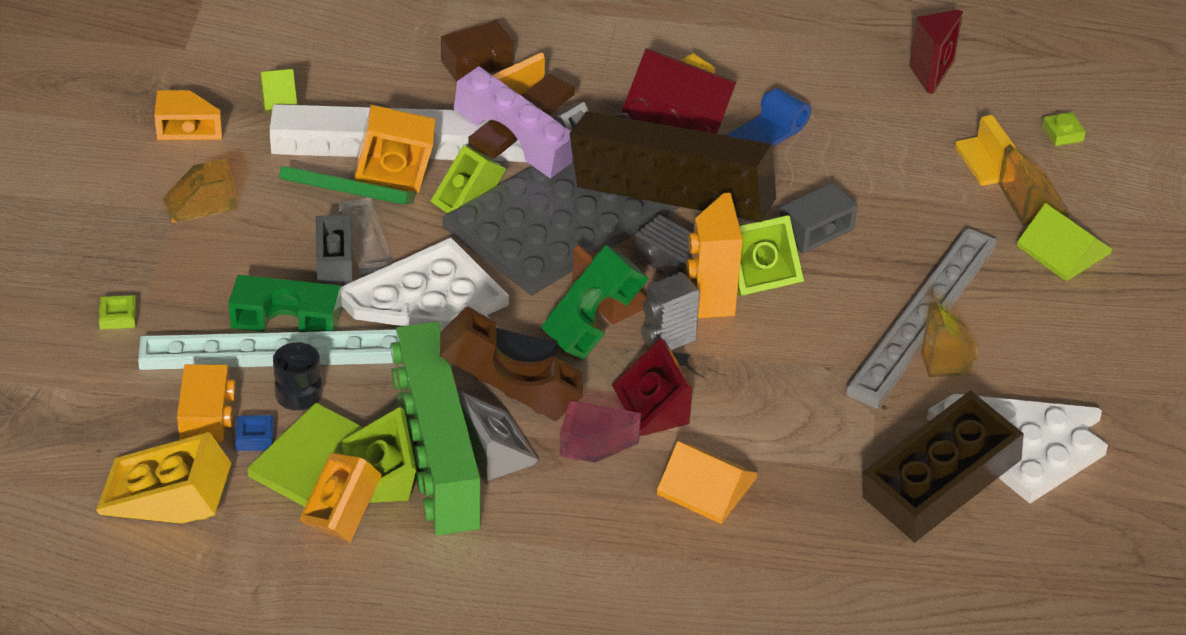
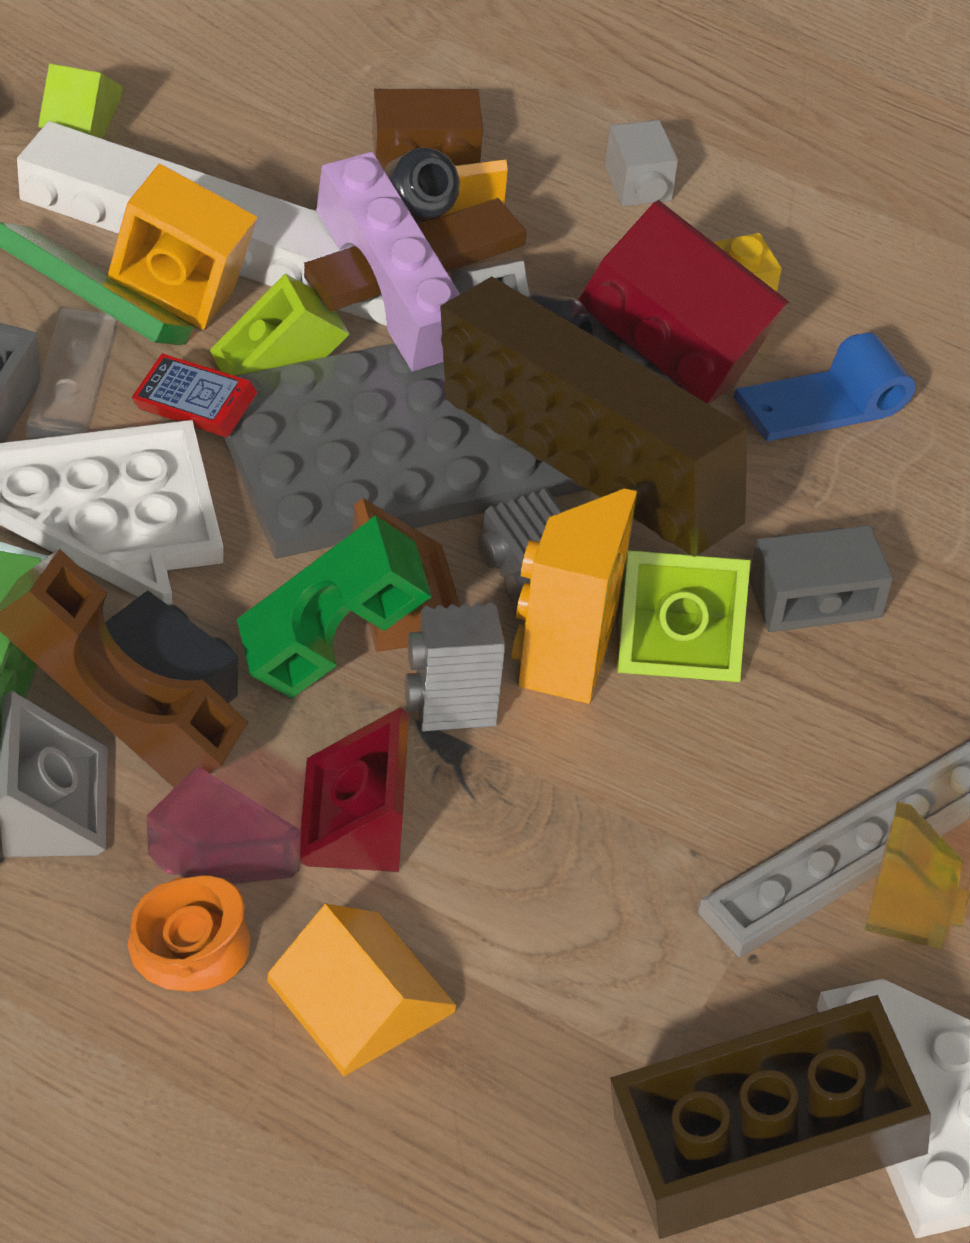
camera: 20 degrees right, 5 degrees up
none -> orange piece [127,875,251,992]
none -> tile [131,353,258,438]
none -> black head [384,147,460,225]
none -> light grey brick [605,120,678,206]

